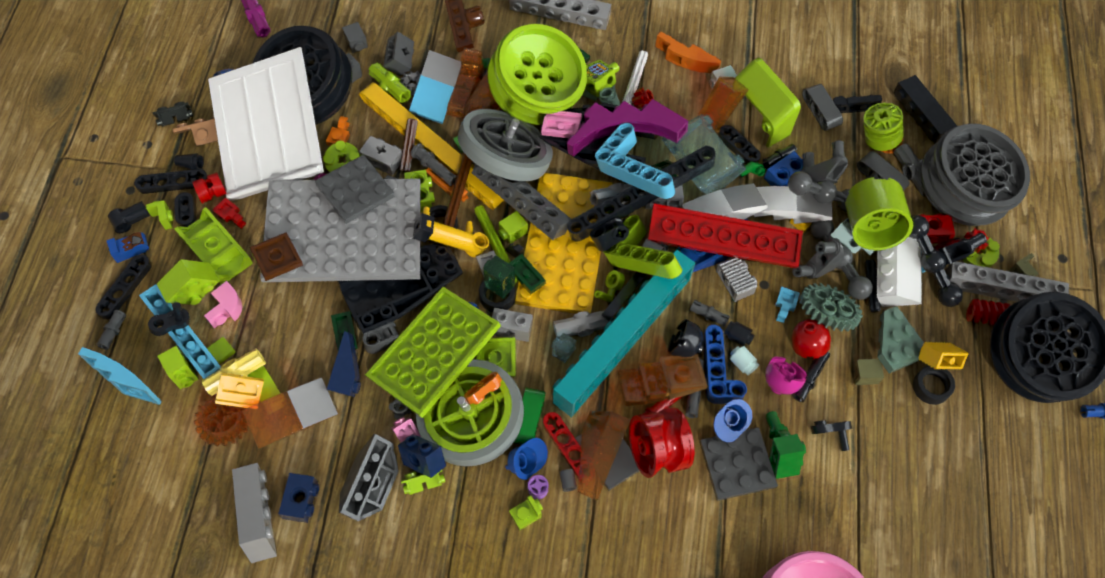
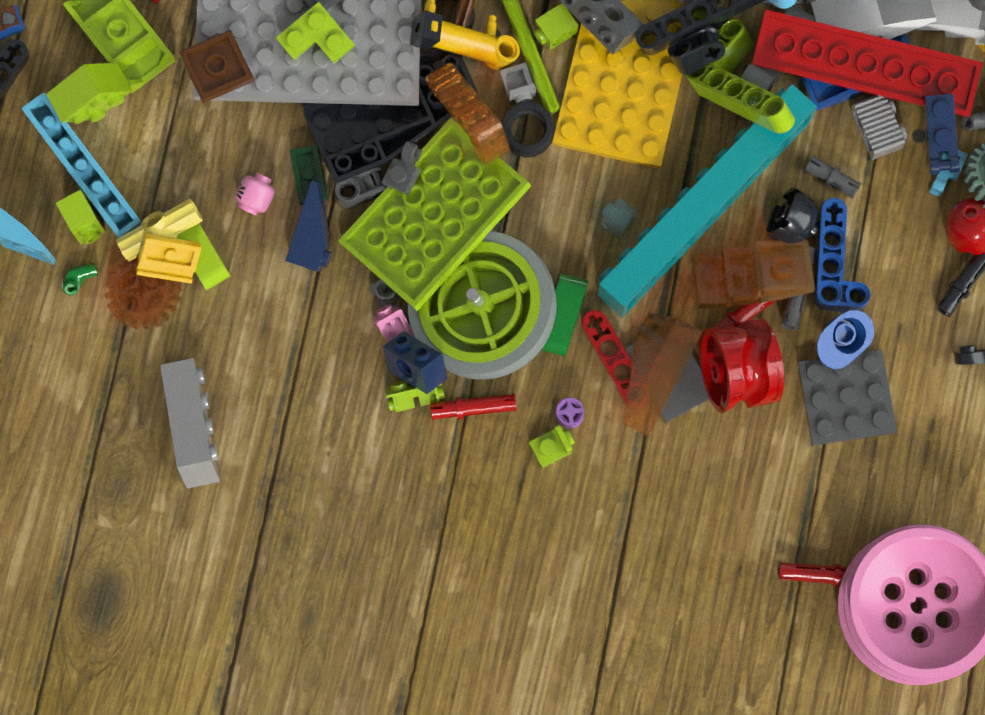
camera: 10 degrees right, 15 degrees up
black piece [148,302,190,336] -> none
bright pink brick [204,281,243,328] -> none
lime tile [207,337,236,364] -> none
slope [242,378,338,449] -> none
dark blue brick [278,473,320,523] -> none
dark grey wedge [339,434,399,521] -> none
orange plate [464,372,502,405] -> none
lime plate [476,337,516,377] -> none
clear green brick [483,255,515,299] -> none
light grey brick [492,308,533,342] -> none
black tile [505,243,524,258] -> none
blue piece [505,438,548,480] -> none
dark green plate [507,254,546,294] -> none
light grey piece [553,310,613,339] -> none
dark grey hinge [559,469,577,492] -> none
lime plate [594,270,625,303] -> none
black beam [602,272,646,321] -> none
black brick [724,321,755,346] -> none
light aqua brick [730,346,759,375] -> none
dark pink cylinder [765,356,807,395] -> none
green brick [765,411,806,479] -> none
none -> green arm [62,262,98,296]
none -> bright pink head [235,172,275,216]
none -> lime plate [276,2,355,64]
none -> dark grey plate [381,141,422,196]
none -> clear orange beam [425,62,510,166]
none -> red pin [430,393,516,420]
none -> dark blue plate [924,93,960,175]

